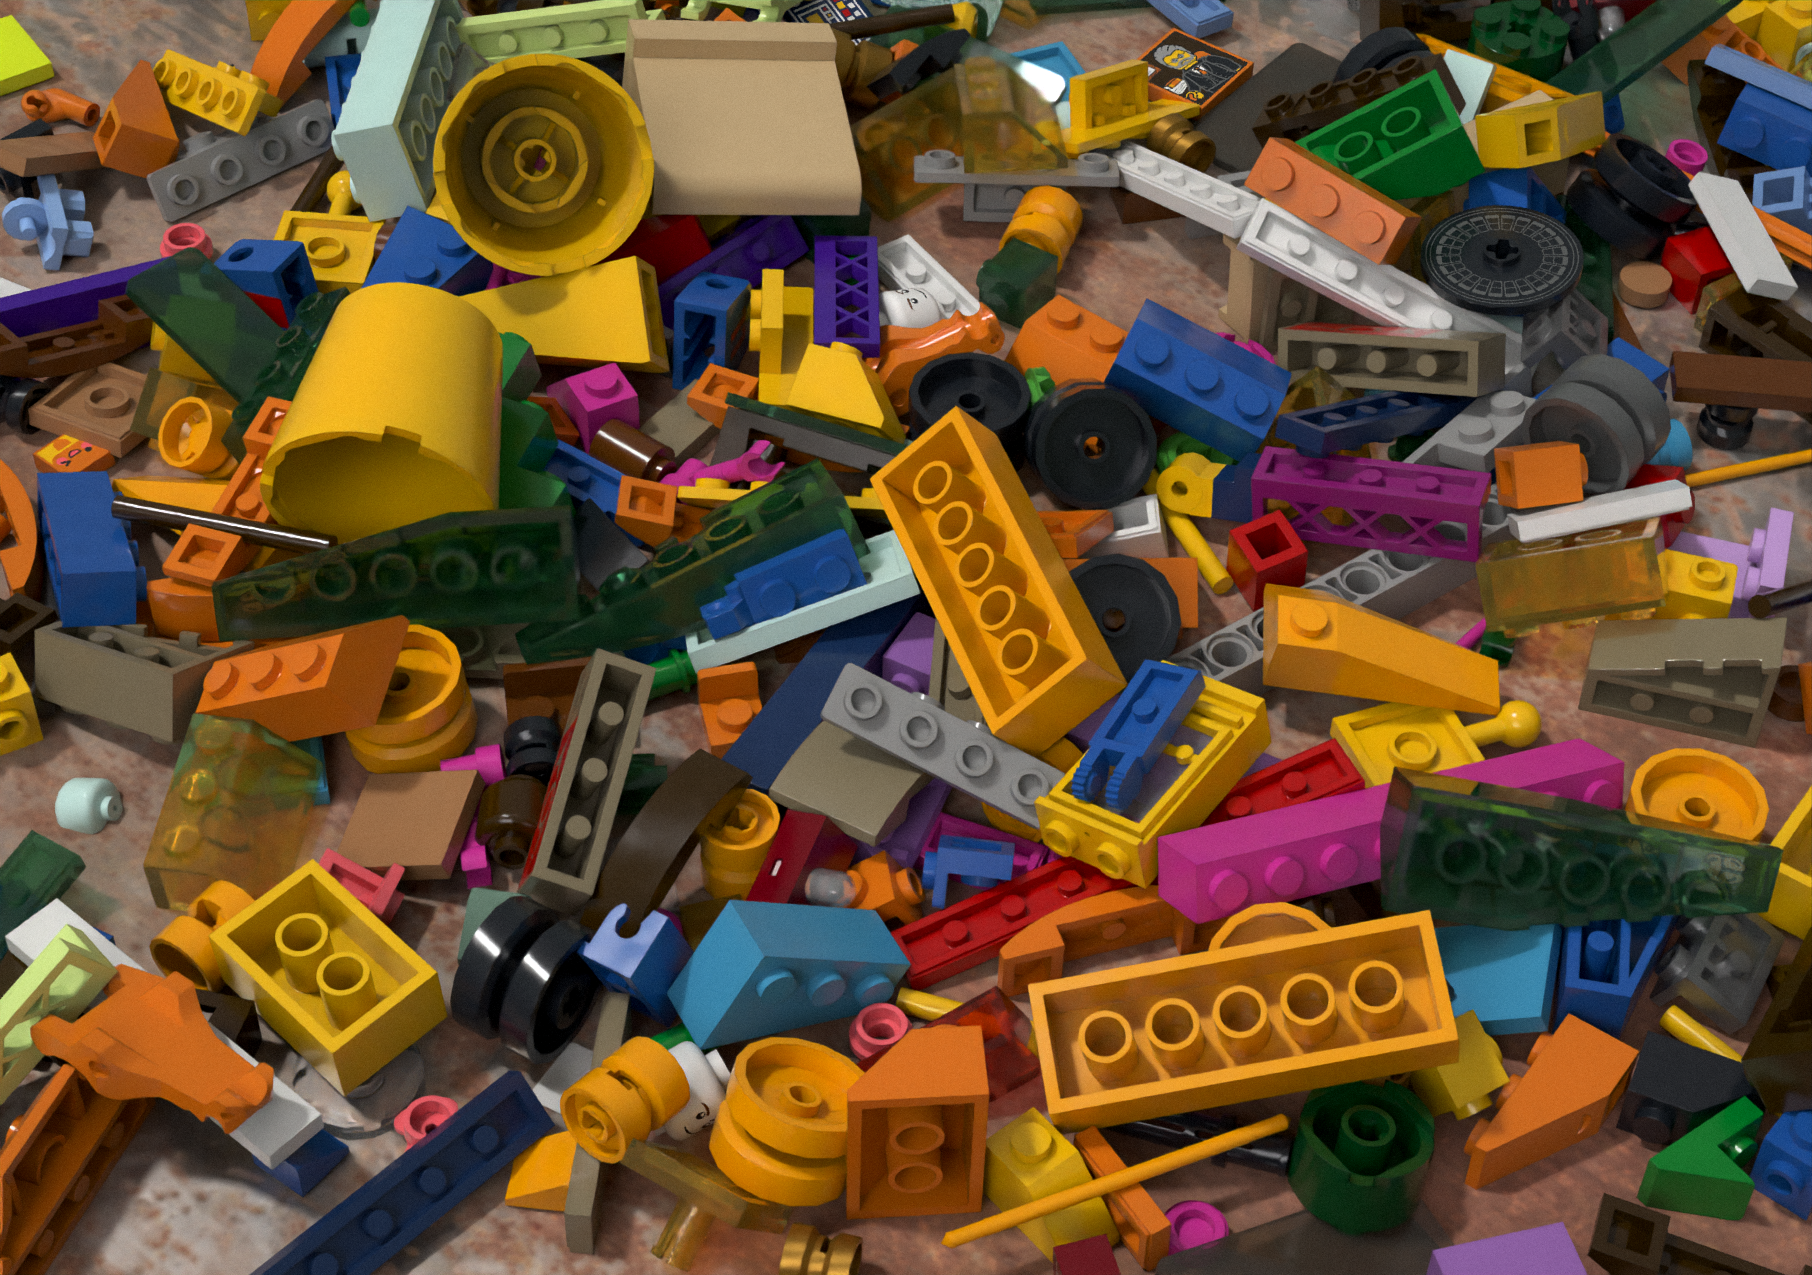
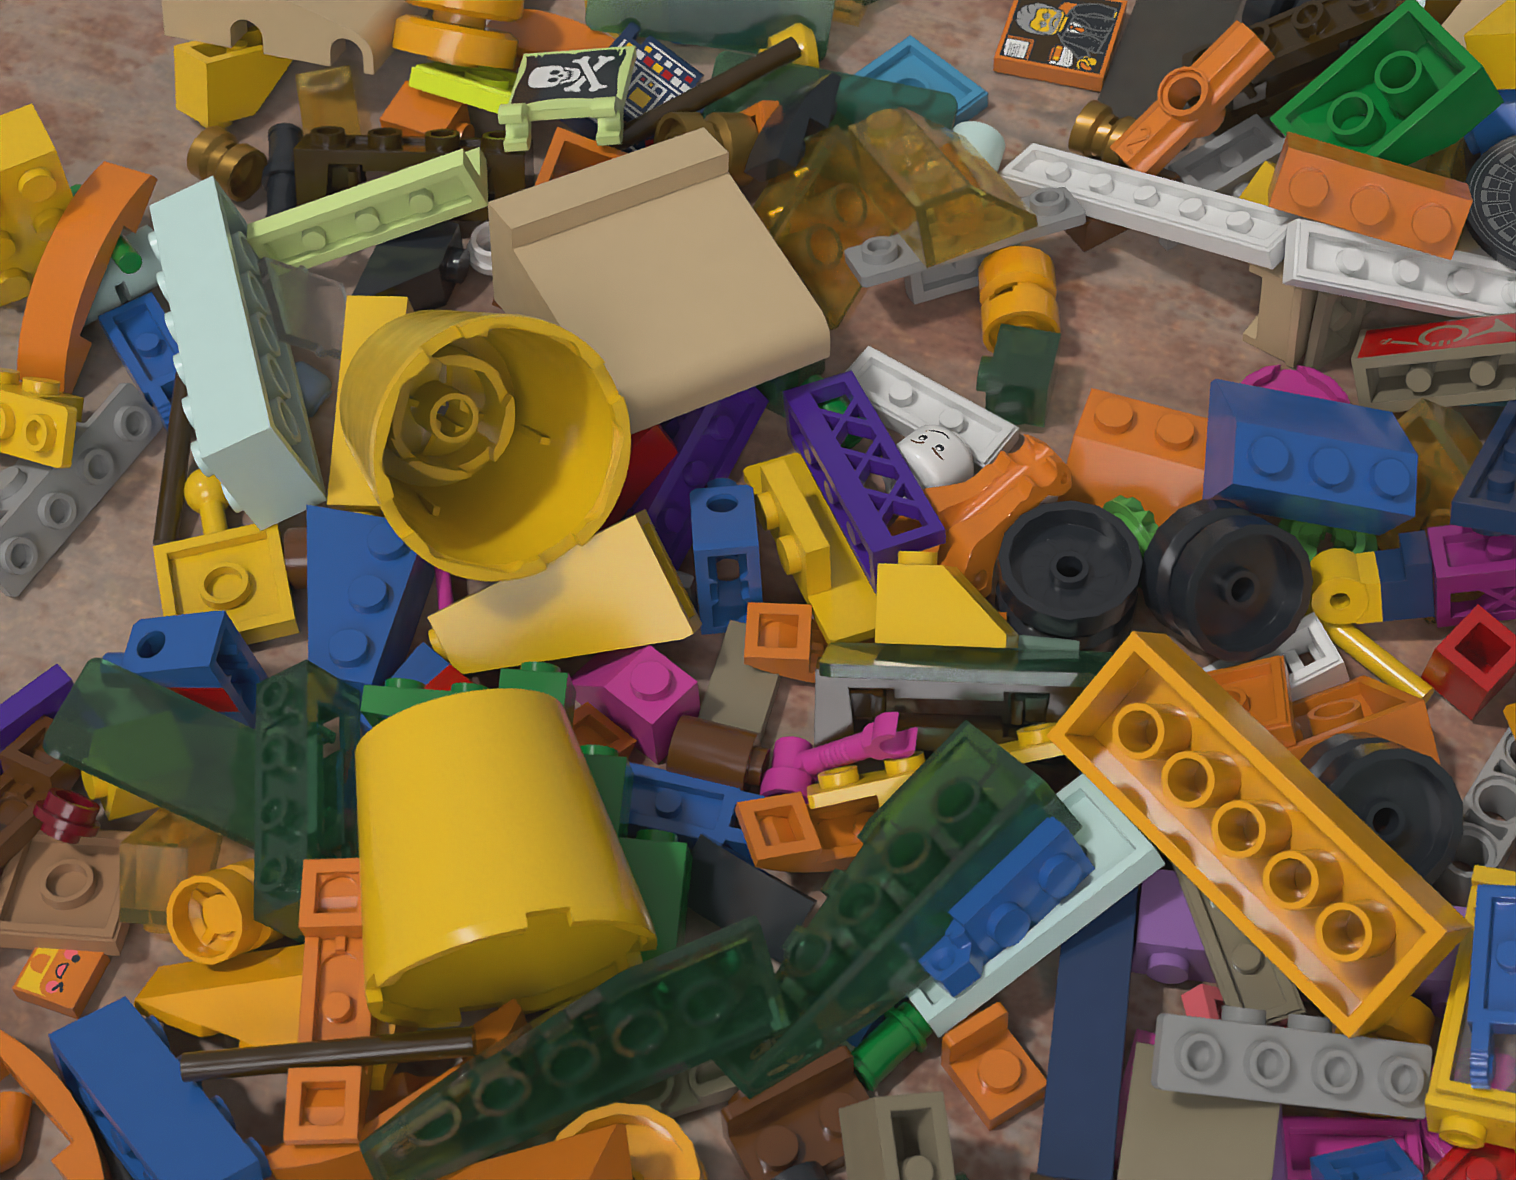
camera: 15 degrees left, 10 degrees up
coral plate [160,223,213,270] -> none
yellow bracket [1040,59,1200,159] -> none
none -> dark red plate [32,788,101,844]
none -> orange piece [1110,20,1275,176]

